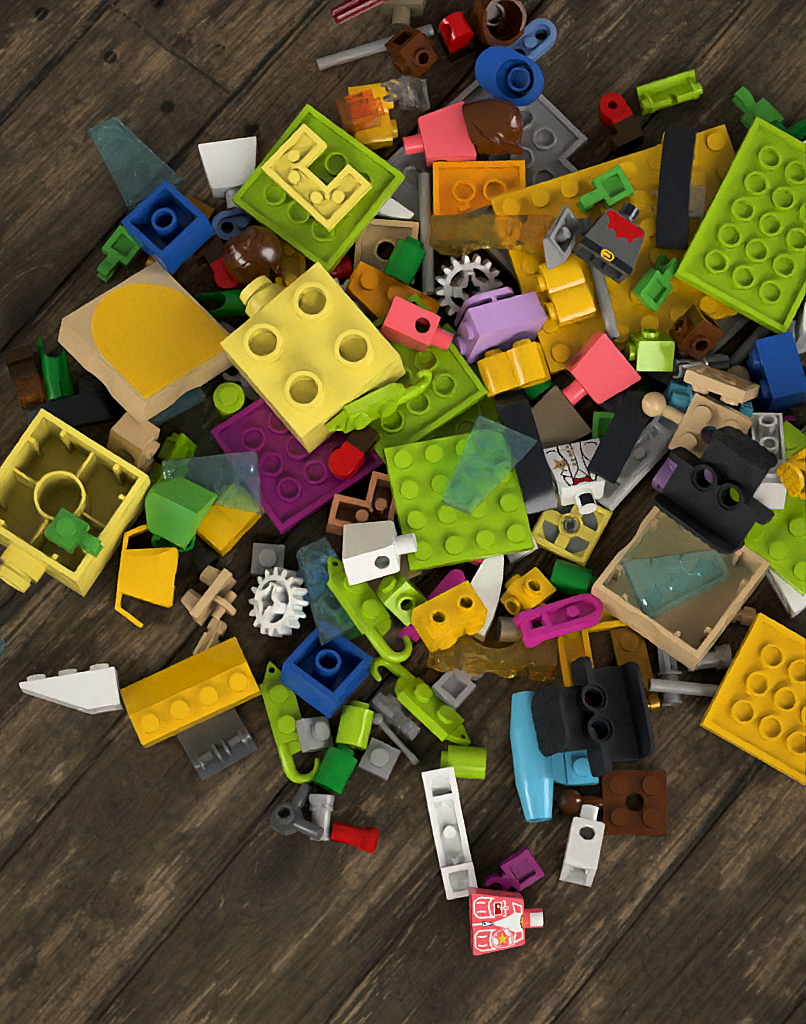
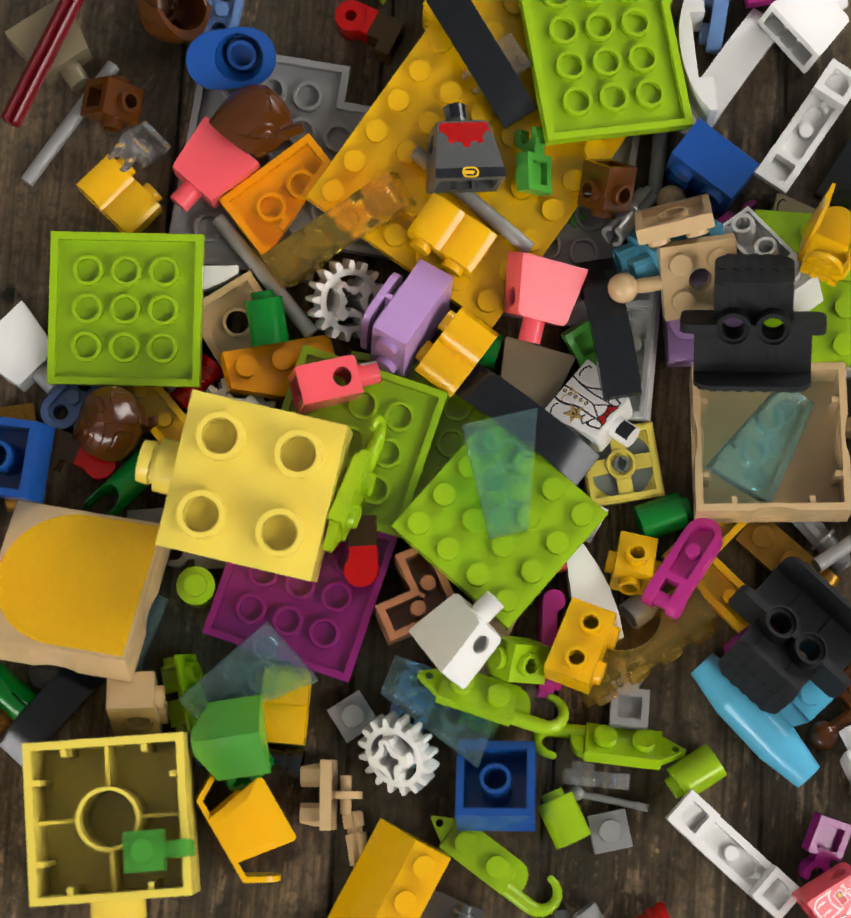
camera: 40 degrees left, 5 degrees up
light yellow plate [261,124,372,232] -> none
light grey plate [295,716,334,753] -> none
green brick [312,743,358,795] -> none
clear orange brick [336,89,385,136] -> none
red leg [438,11,477,63] -> none
light grey slope [543,205,584,270] -> none
bright green plate [576,165,635,214] -> none
lime brick [625,328,675,372] -> none

